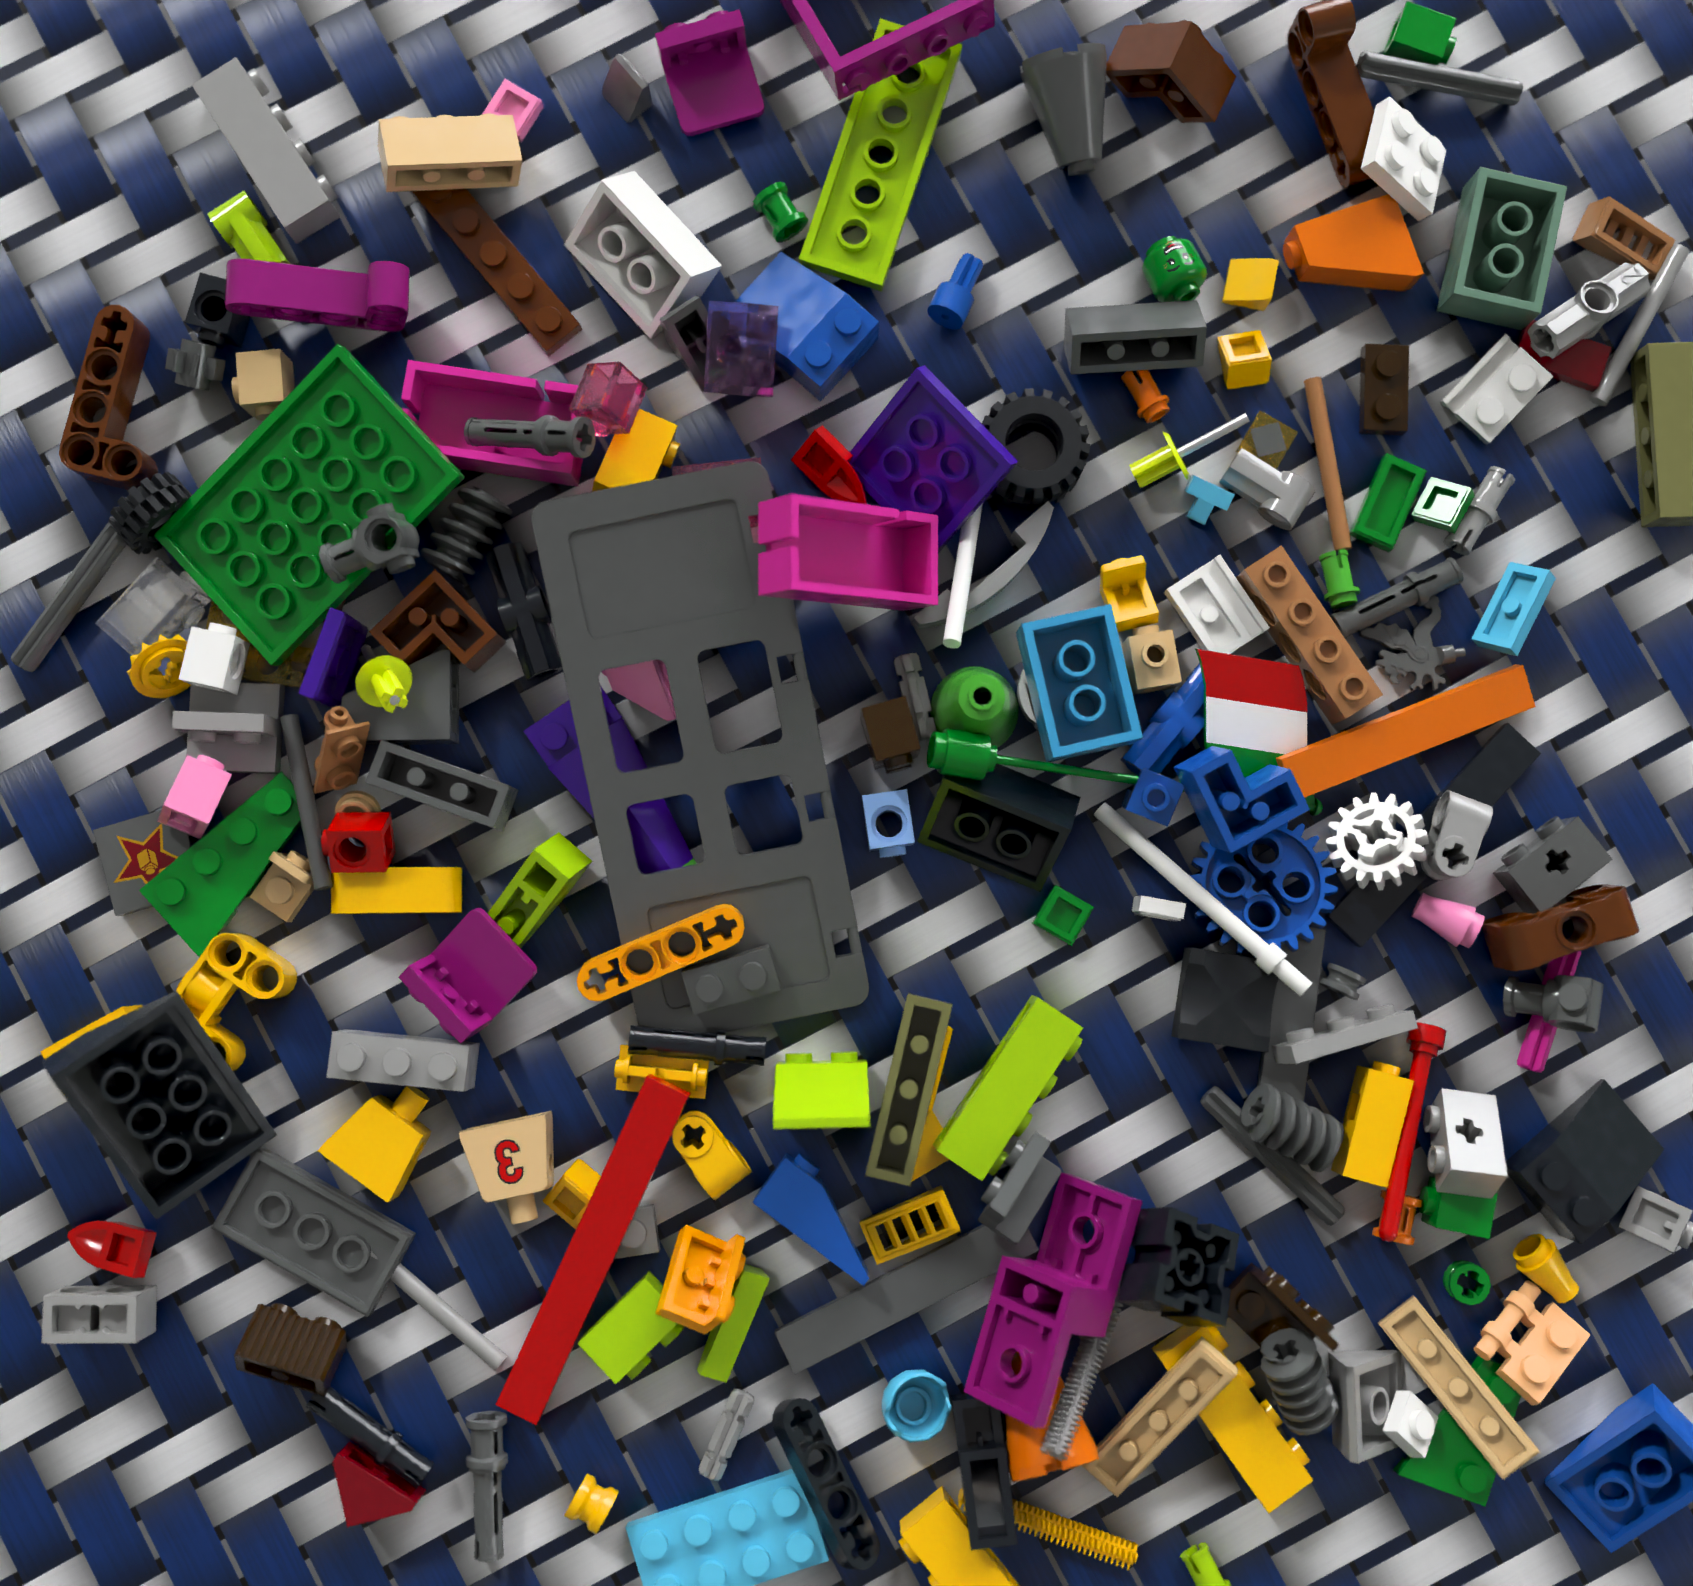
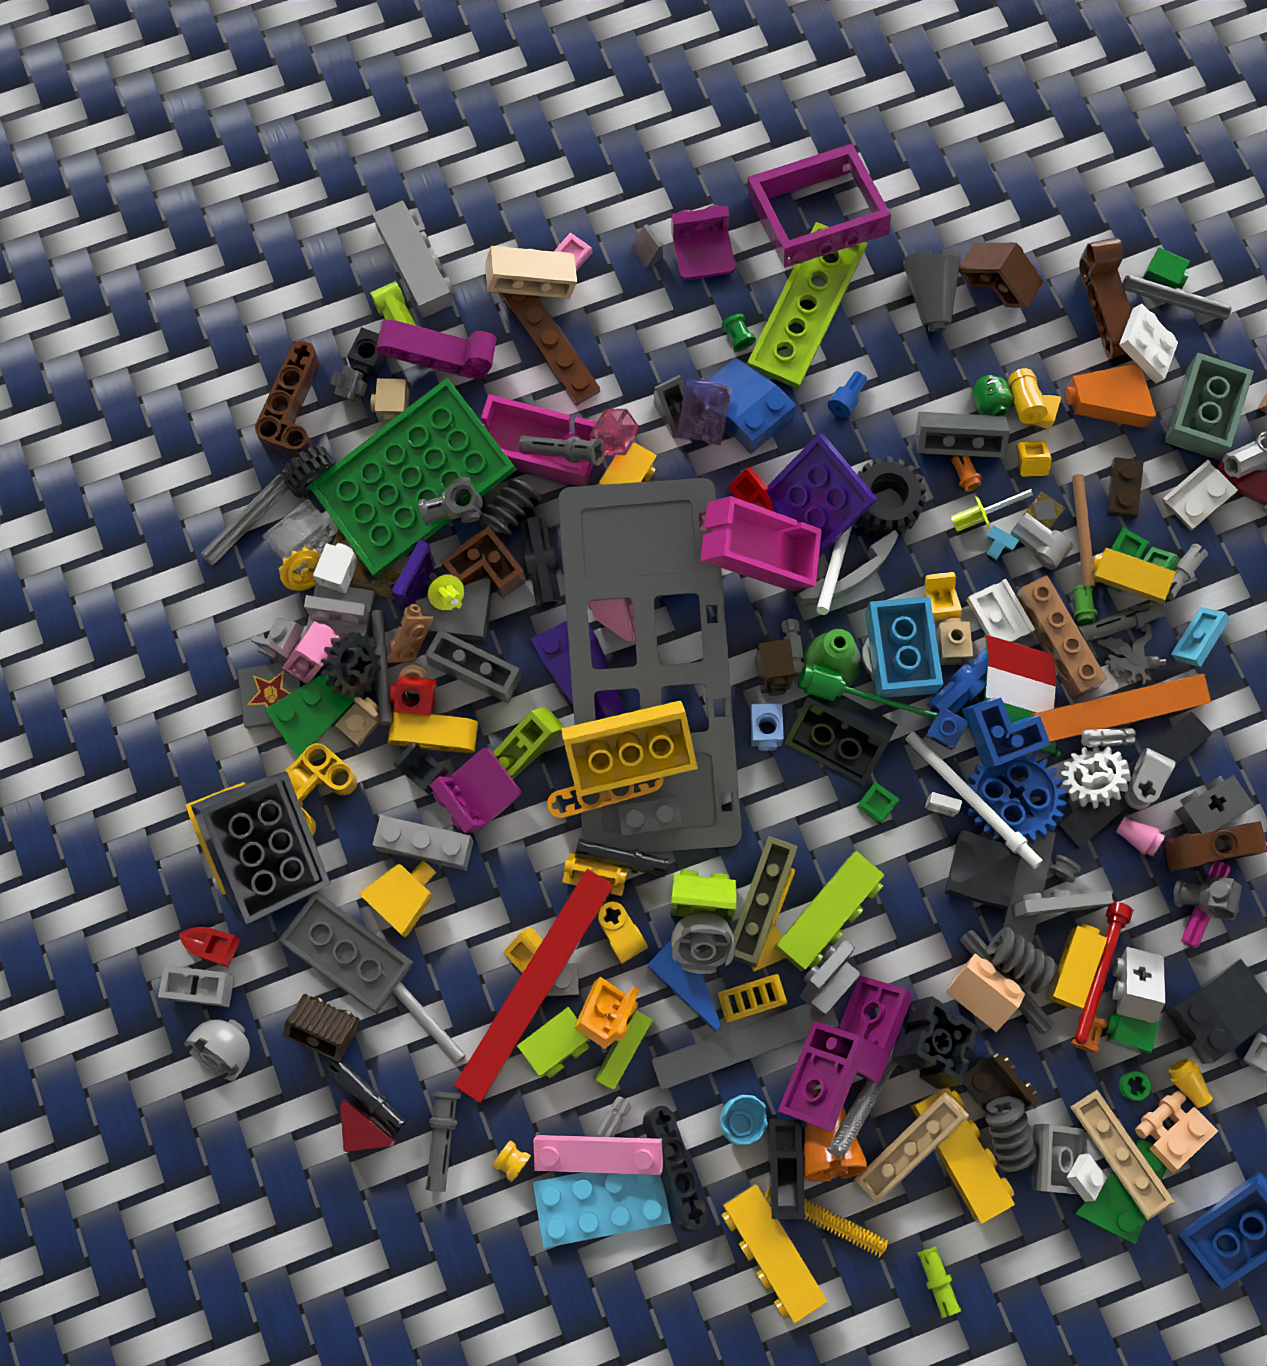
camera: 10 degrees right, 10 degrees down
tan torso [459,1111,554,1224] -> none
white slope [564,171,722,339] -> none
none -> light grey cylinder [184,1019,251,1081]
none -> light grey bracket [250,617,304,659]
none -> black gear [321,632,381,698]
none -> black bracket [394,742,449,795]
none -> bright pink plate [533,1135,663,1175]
none -> yellow slope [561,701,698,797]
none -> light grey cylinder [671,911,735,974]
none -> light nougat brick [946,954,1026,1032]
none -> yellow piece [1008,368,1048,424]
none -> light grey axle [1081,727,1136,748]
none -> yellow brick [1091,548,1176,605]

